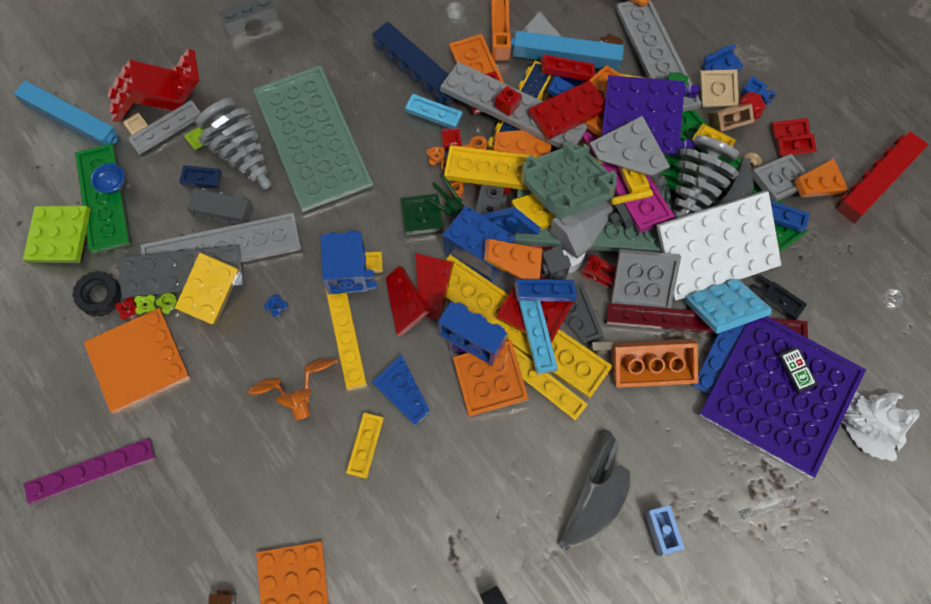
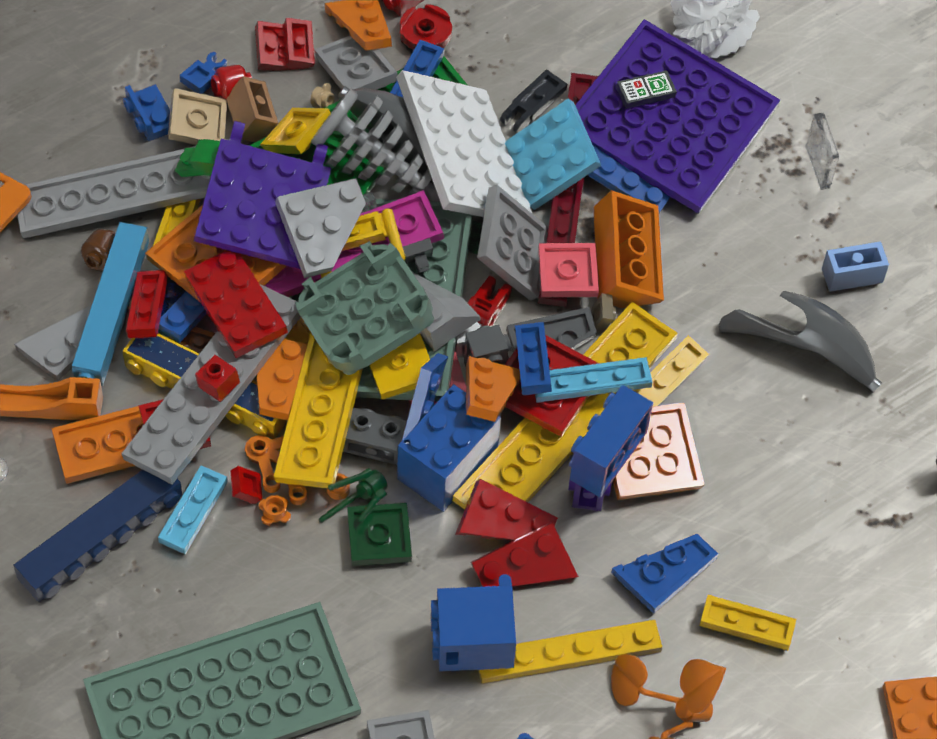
camera: 90 degrees left, 10 degrees down
none -> red plate [400,4,452,50]
none -> coral plate [538,243,599,297]

